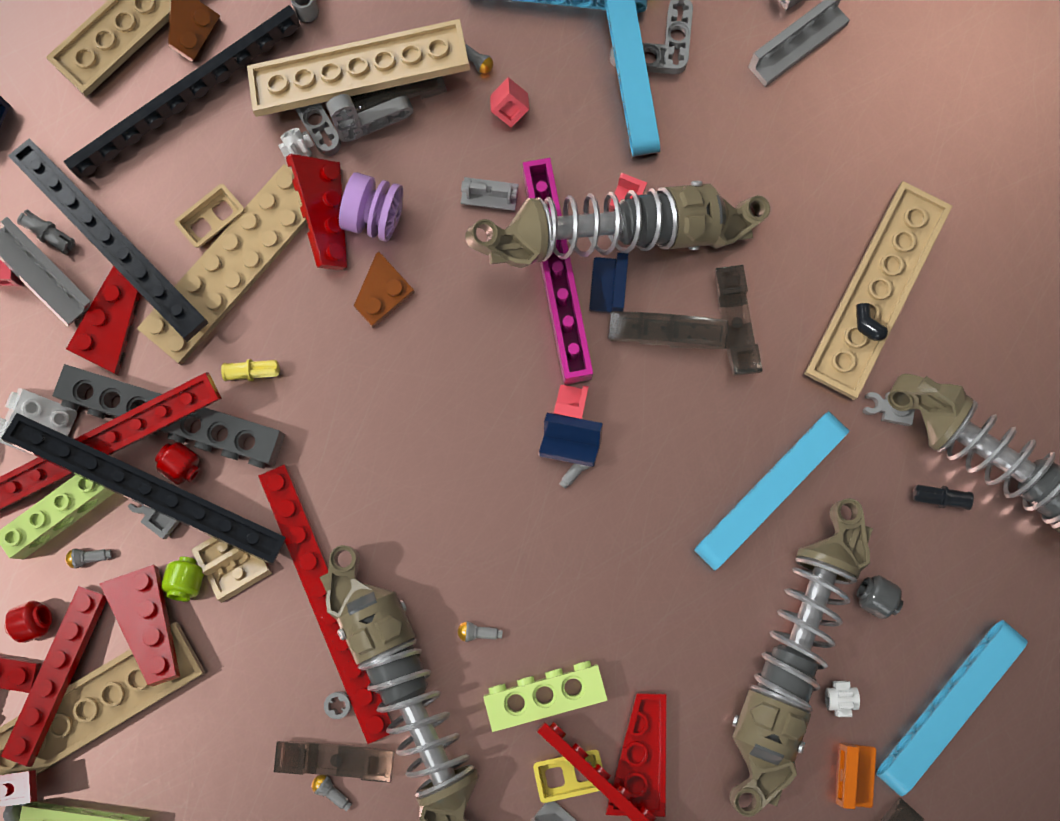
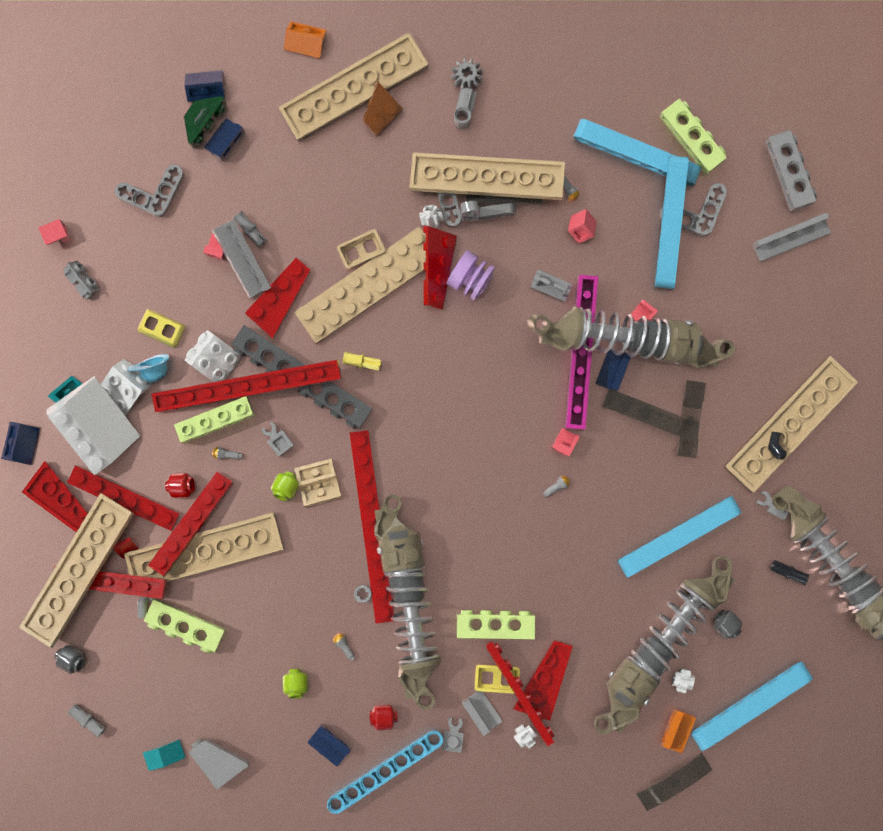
camera: 15 degrees right, 5 degrees up
black plate [1,413,286,565] -> none
black plate [8,138,208,342] -> none
black plate [63,5,301,179] -> none
wing [99,564,180,687] -> none
red head [155,442,200,485] -> none
clear smoke slope [274,741,394,783] -> none
dark orange wing [354,252,415,328] -> none
light grey piece [458,621,502,642] -> none
dark blue panel [539,413,603,467] -> none

